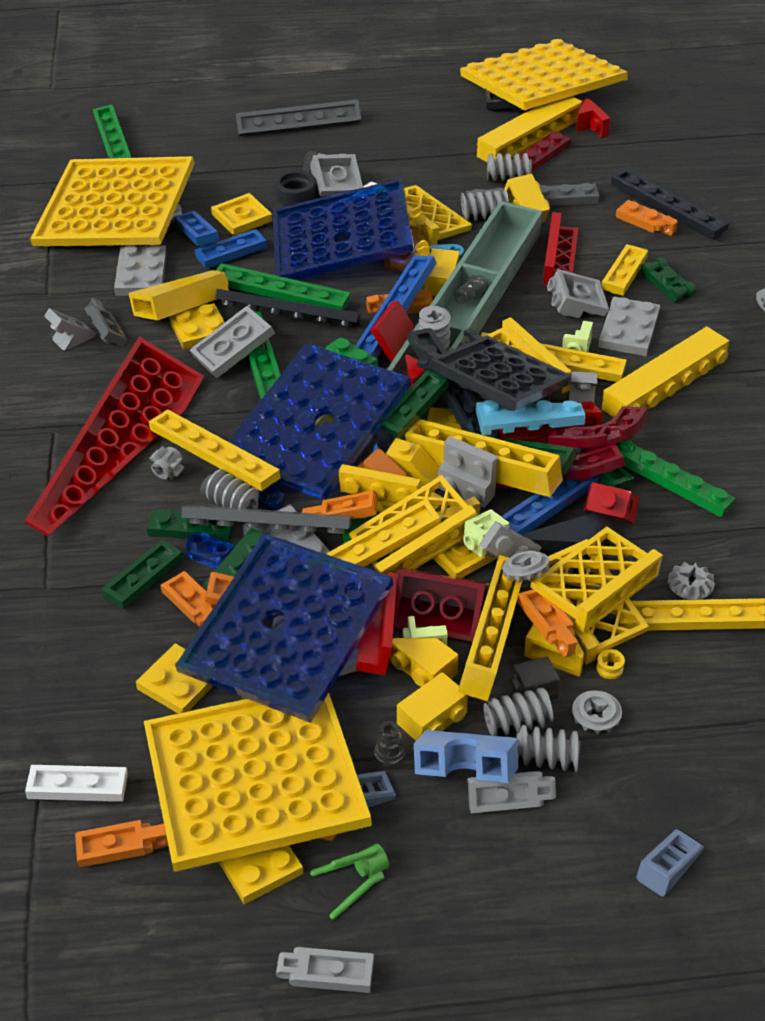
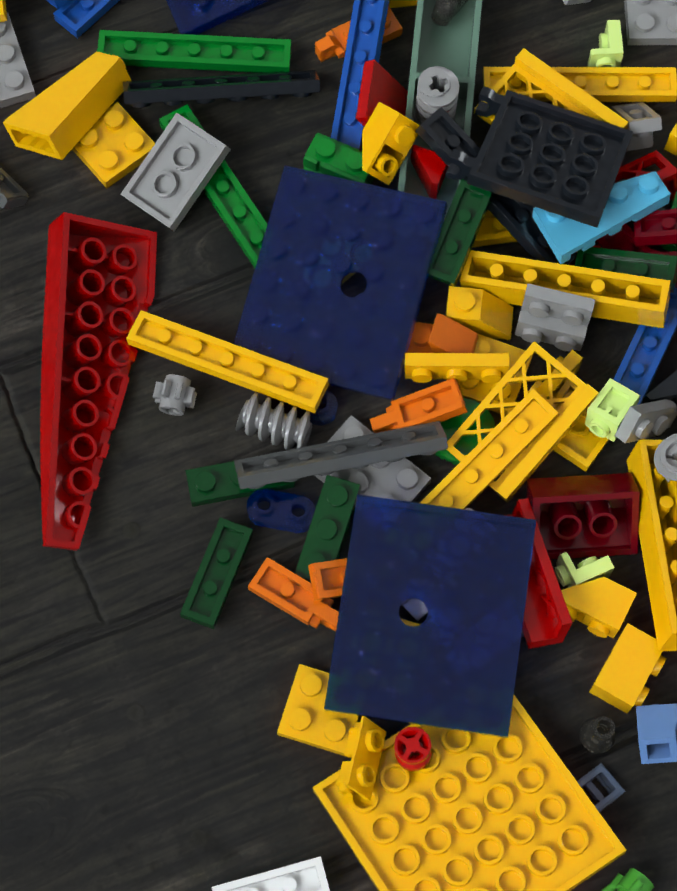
camera: 20 degrees left, 25 degrees up
none -> yellow hinge [336,716,386,800]
none -> yellow slope [362,102,420,185]
none -> red wheel [394,727,432,771]

